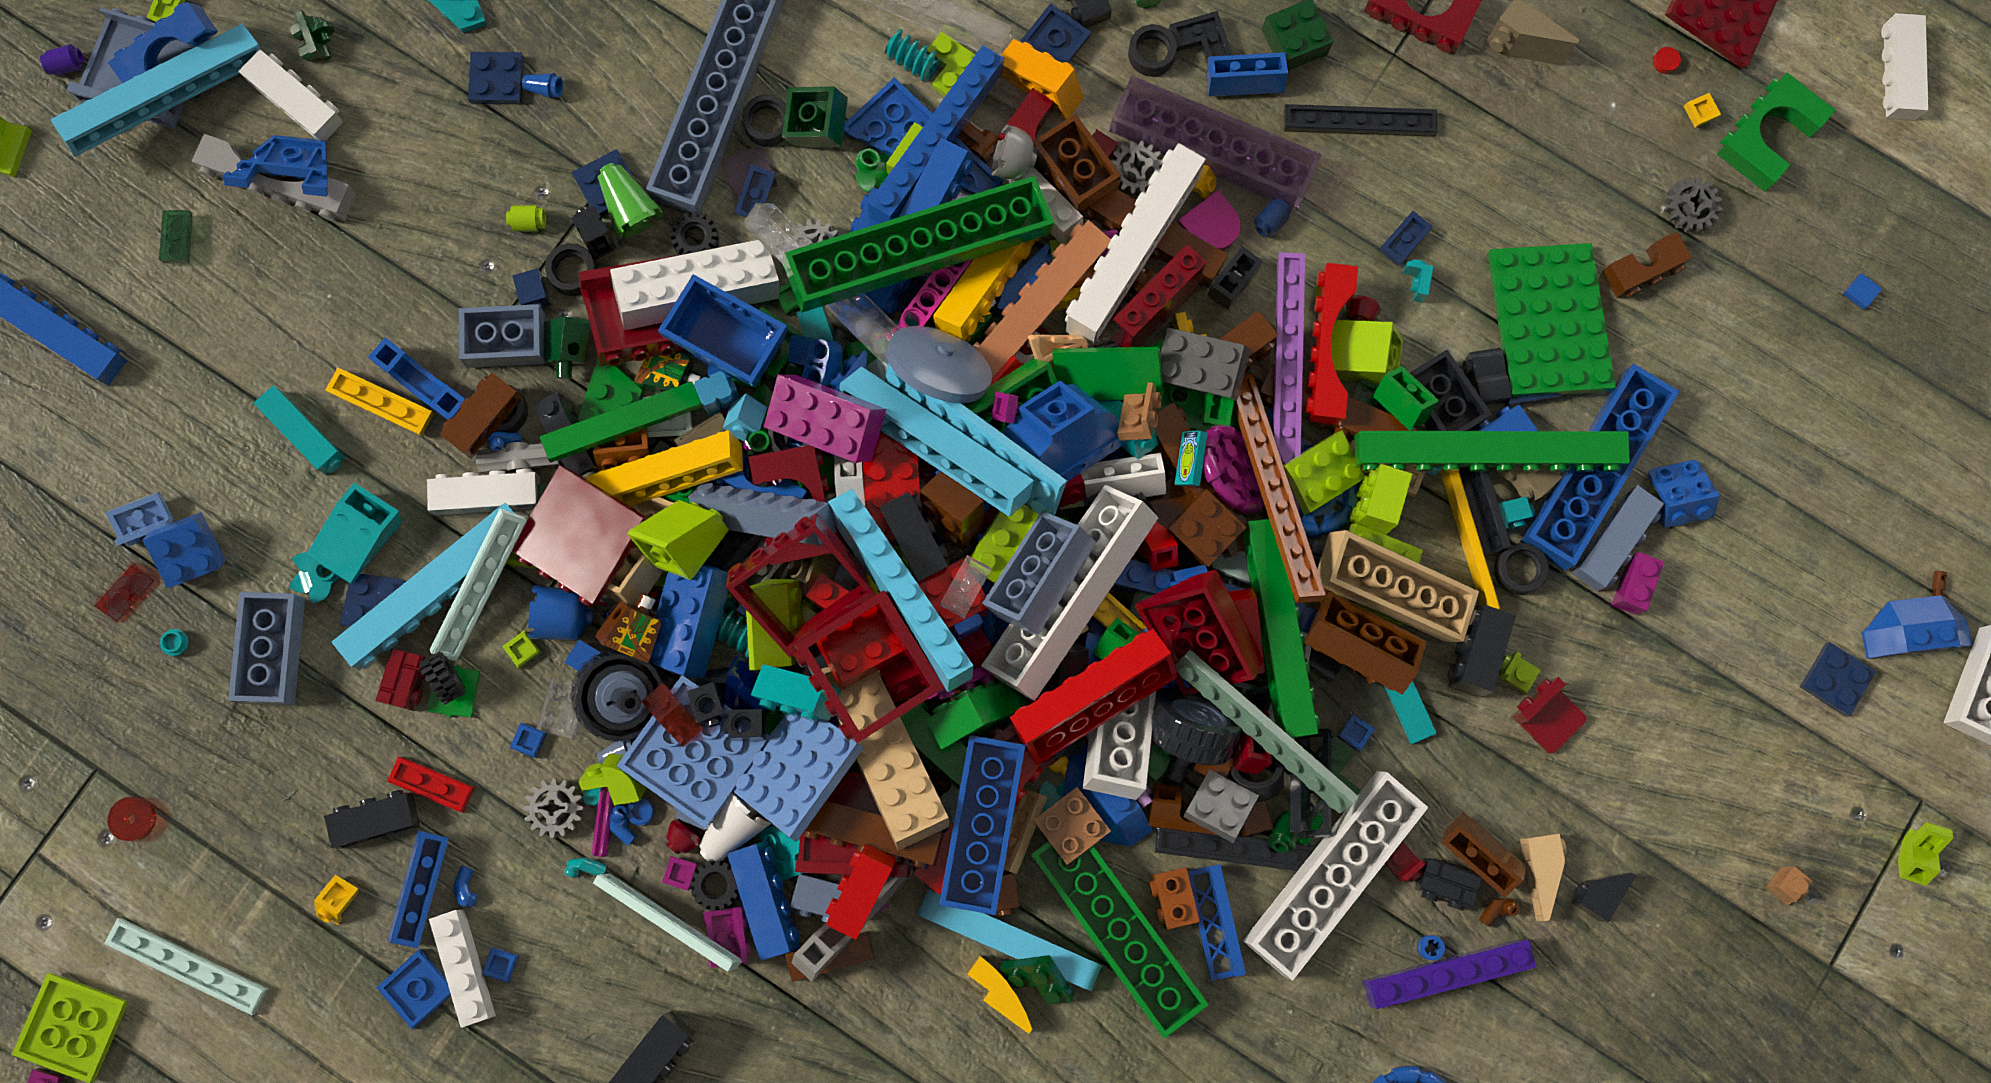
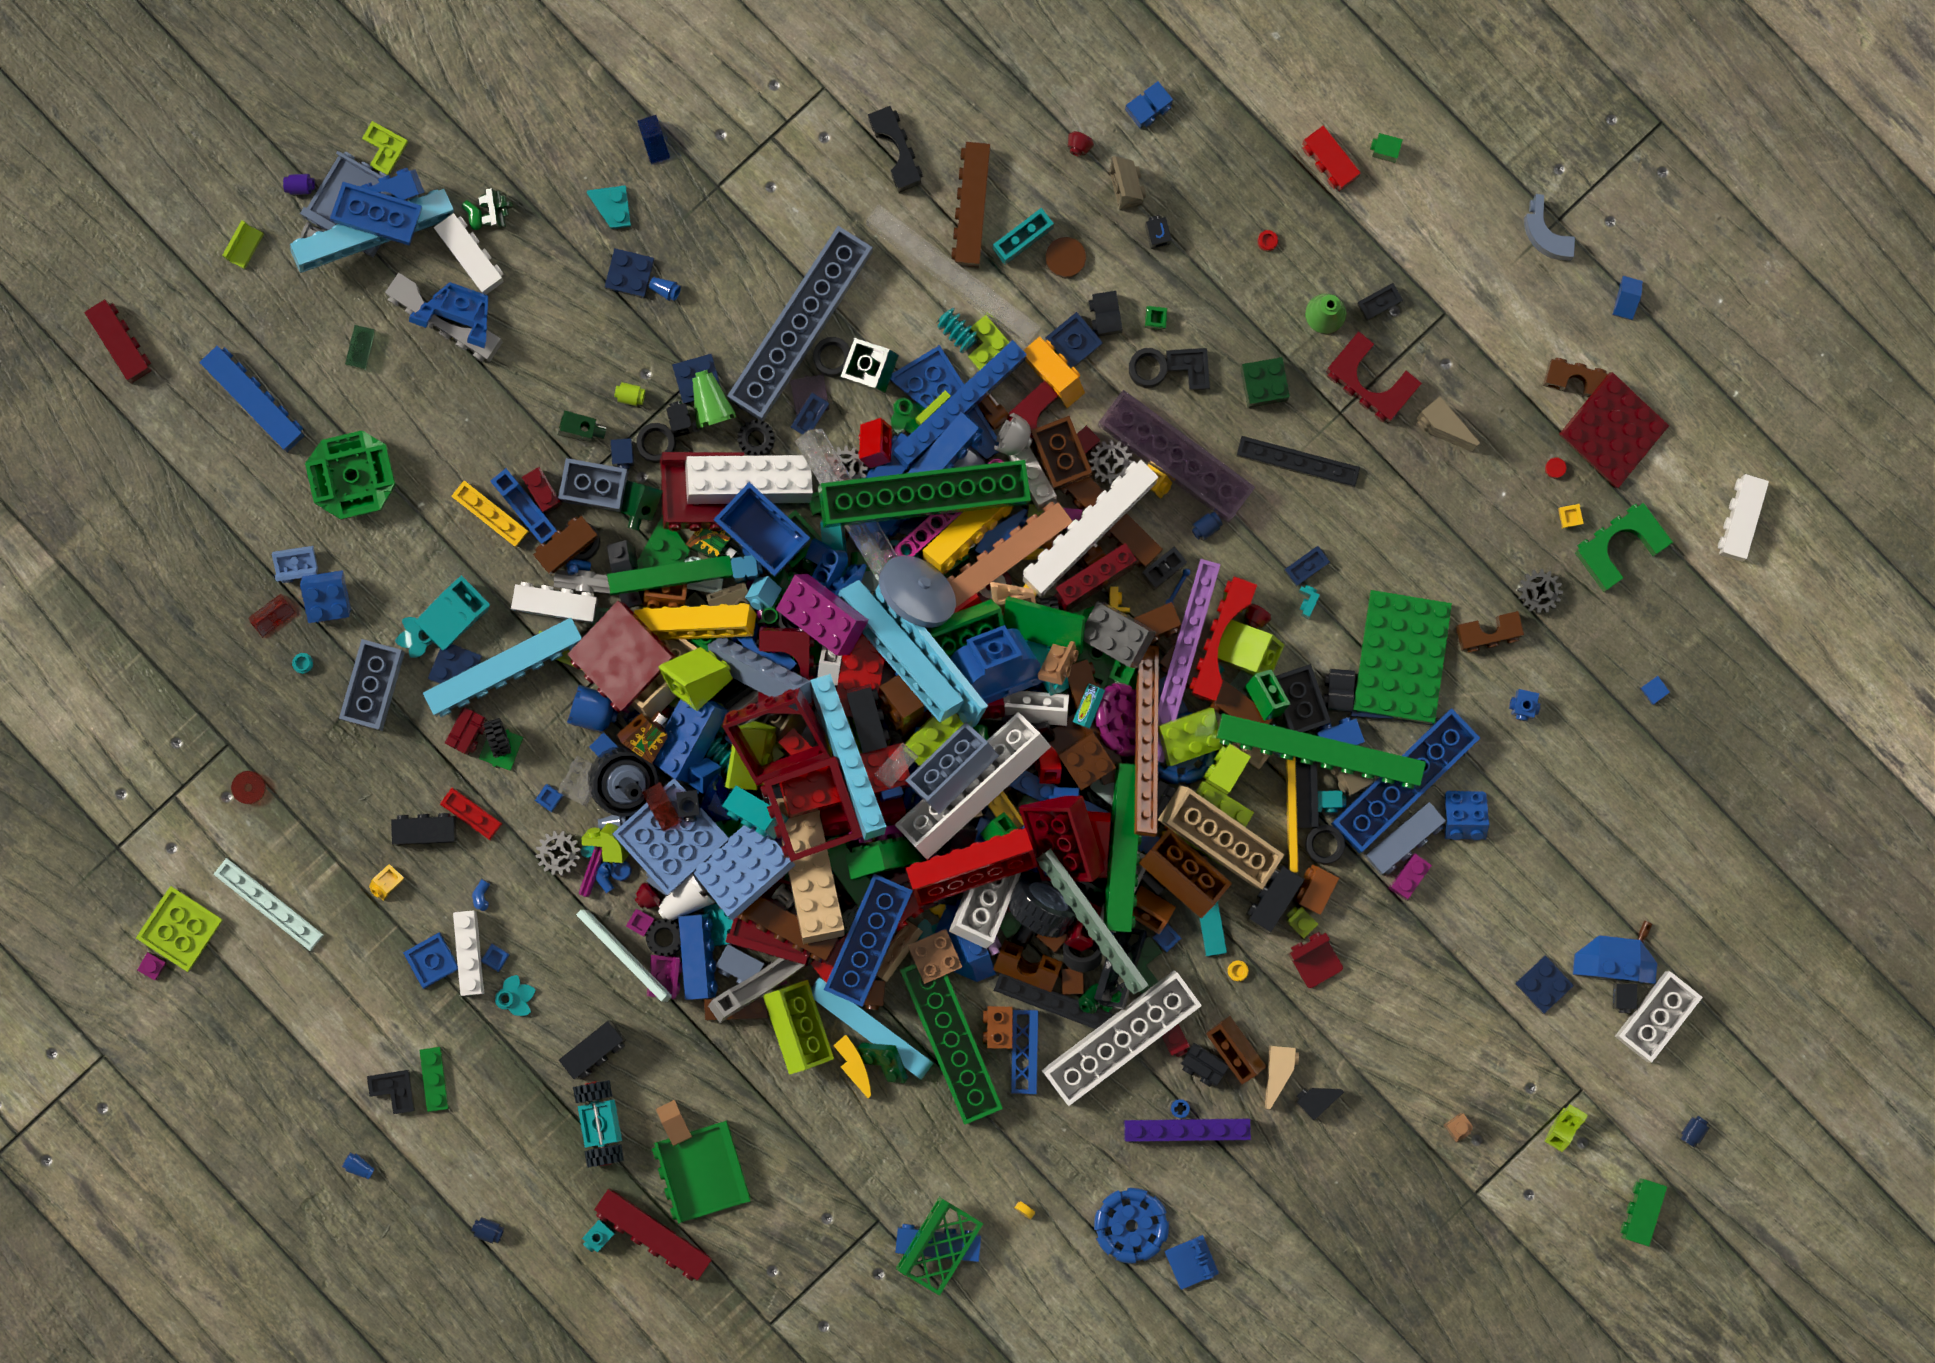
camera: 15 degrees right, 5 degrees up
teal brick [253,385,345,475] -> none
blue brick [387,831,449,948] -> none
light aqua tile [430,508,527,662] -> none
lime tile [502,630,542,669] -> none
teal arm [564,858,607,878] -> none
black brick [724,709,767,741] -> none
red brick [825,843,896,940] -> none
magenta plate [991,391,1018,423] -> none
dark pink tile [1178,190,1240,251] -> none
plate [1184,770,1259,843] -> none
blue brick [1206,52,1288,97] -> none
reddish brown arm [1478,898,1520,927] -> none
none -> green piece [305,430,396,520]
none -> blue plate [330,182,422,246]
none -> green arm [462,200,482,230]
none -> teal plate [495,975,536,1016]
none -> dark red brick [522,467,562,515]
none -> dark green torso [557,410,606,442]
none -> blue brick [689,758,721,793]
none -> lime brick [763,980,834,1075]
none -> light grey bush [771,883,795,911]
none -> red brick [858,418,892,468]
none -> dark orange brick [1132,886,1176,934]
none -> blue hinge [1165,568,1191,604]
none -> yellow tile [1227,961,1249,981]
none -> dark orange brick [1294,865,1339,915]
none -> blue brick [1509,689,1541,722]
none -> black brick [1613,983,1637,1013]

